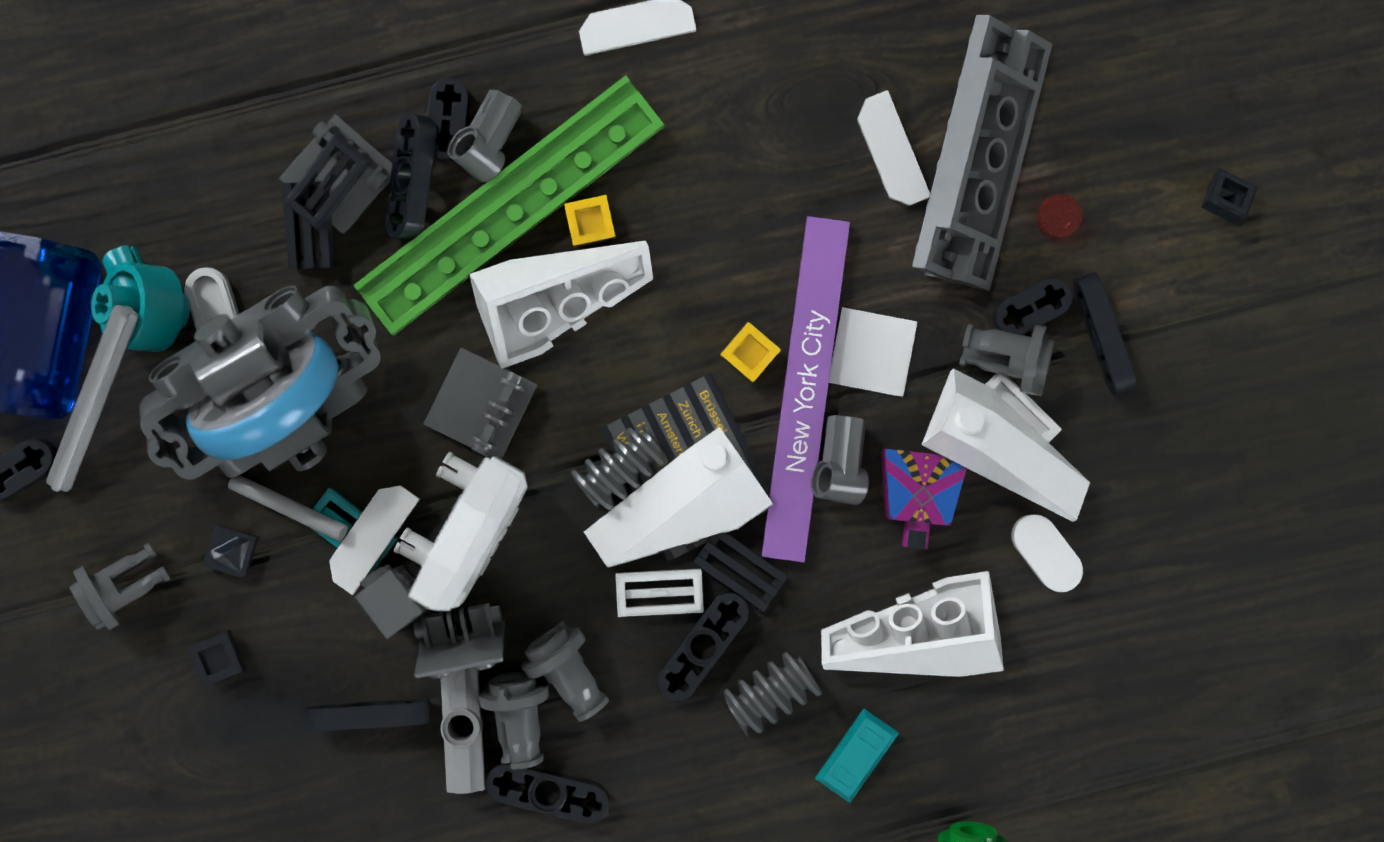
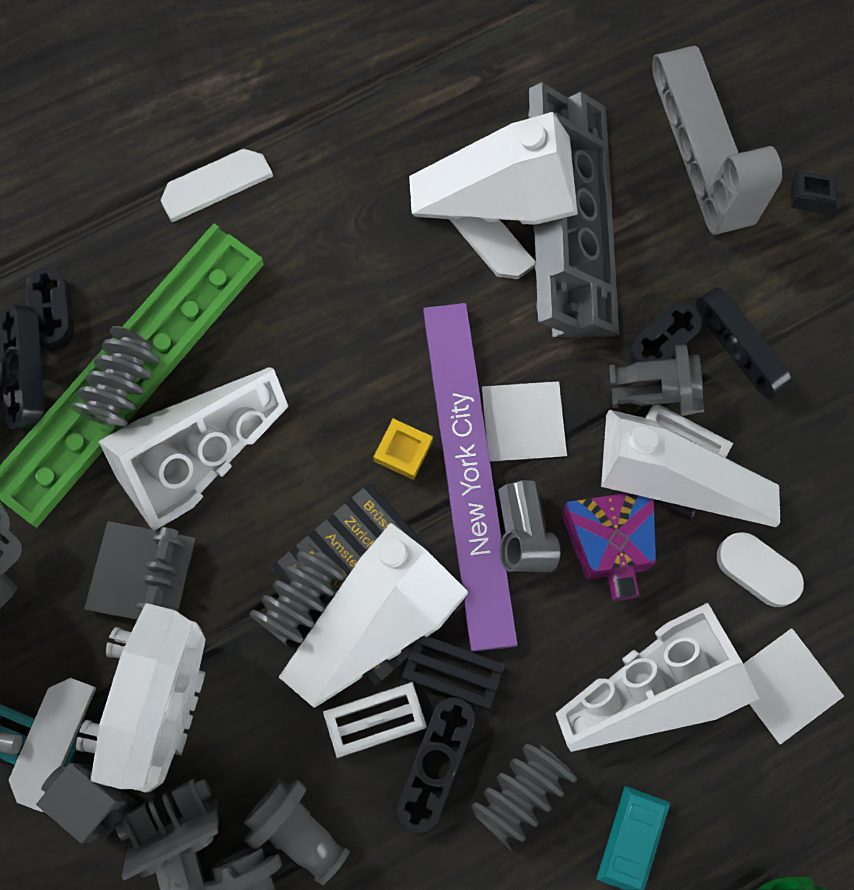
camera: 20 degrees left, 15 degrees down
dark grey piece [448,90,522,183] -> none
yellow plate [564,195,616,248] -> none
clear red tile [1037,194,1082,238] -> none
none -> dark grey piece [70,326,160,427]
none -> white wedge [409,112,578,225]
none -> light grey beam [652,46,782,235]
none -> white sticker [743,628,844,744]

